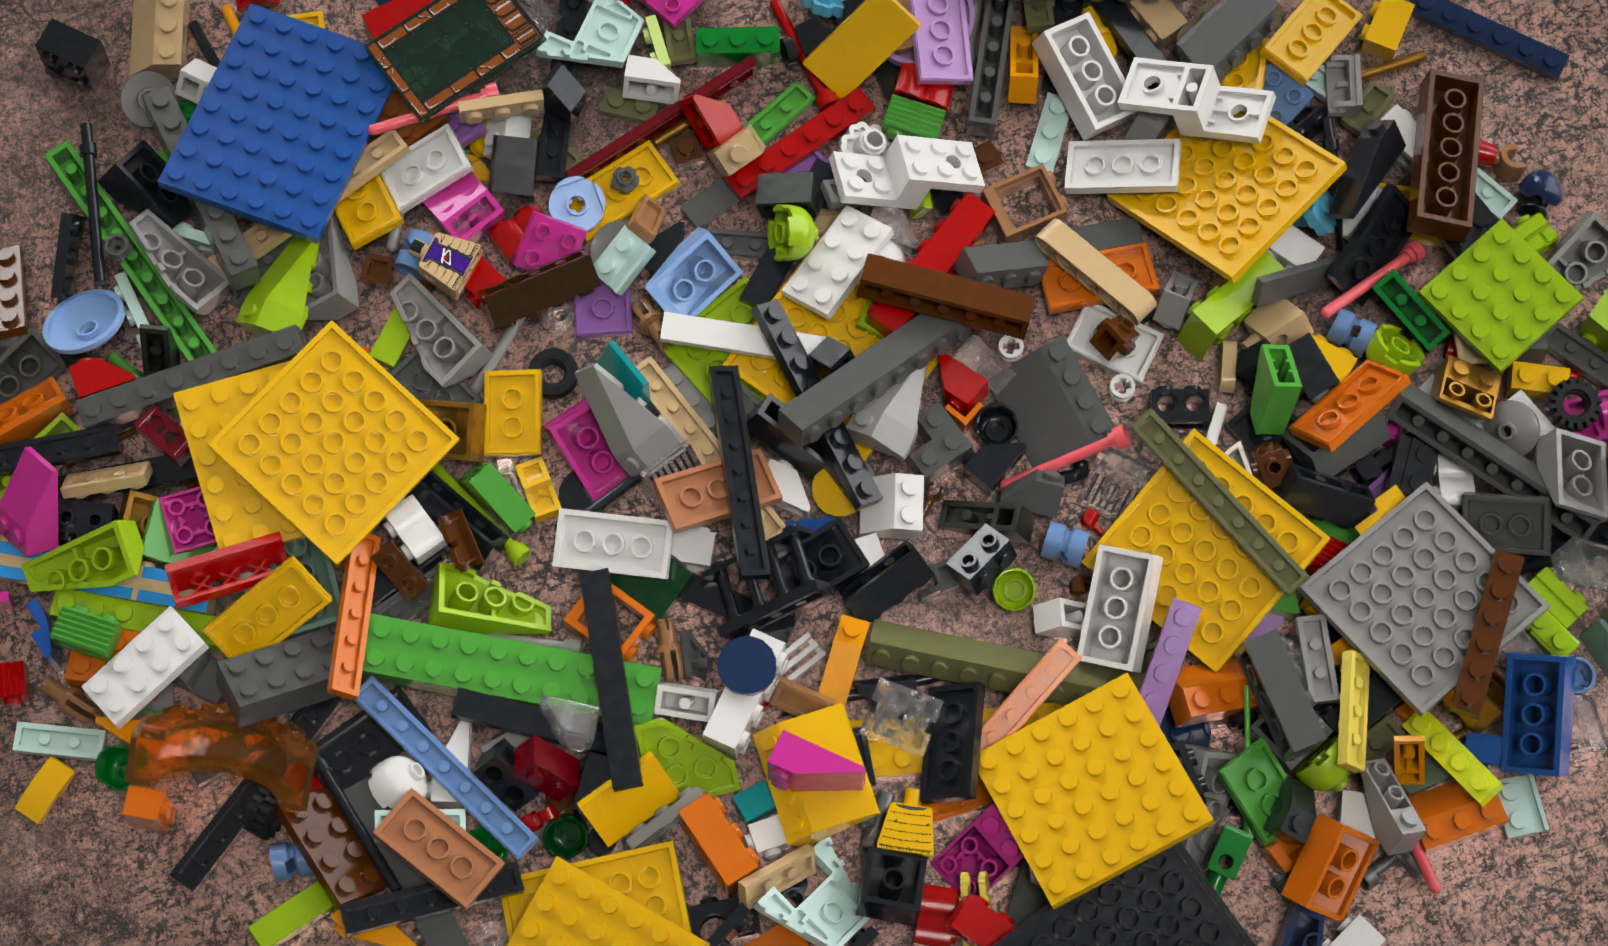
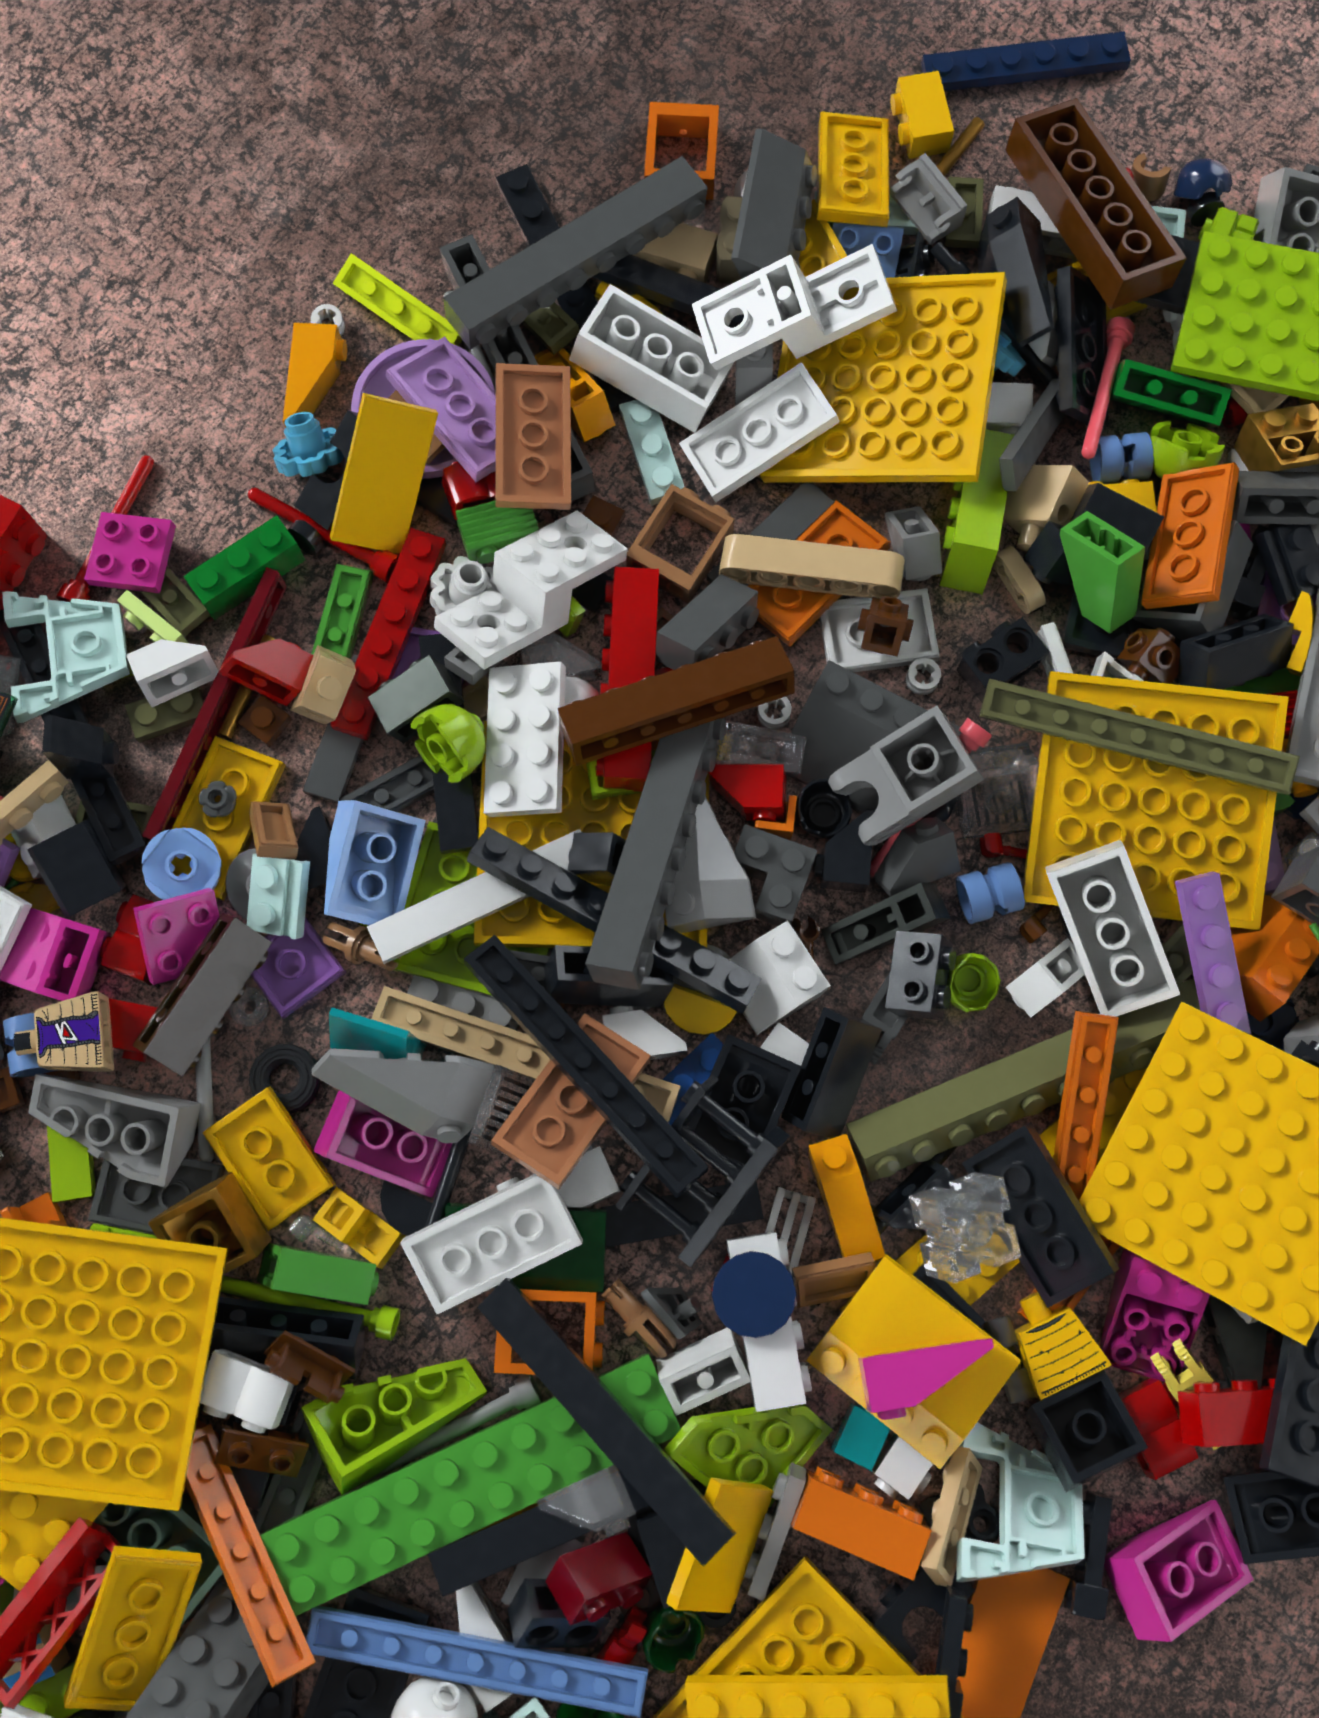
camera: 30 degrees left, 5 degrees up
none -> nougat plate [495,363,571,510]
none -> light grey brick [828,705,985,846]

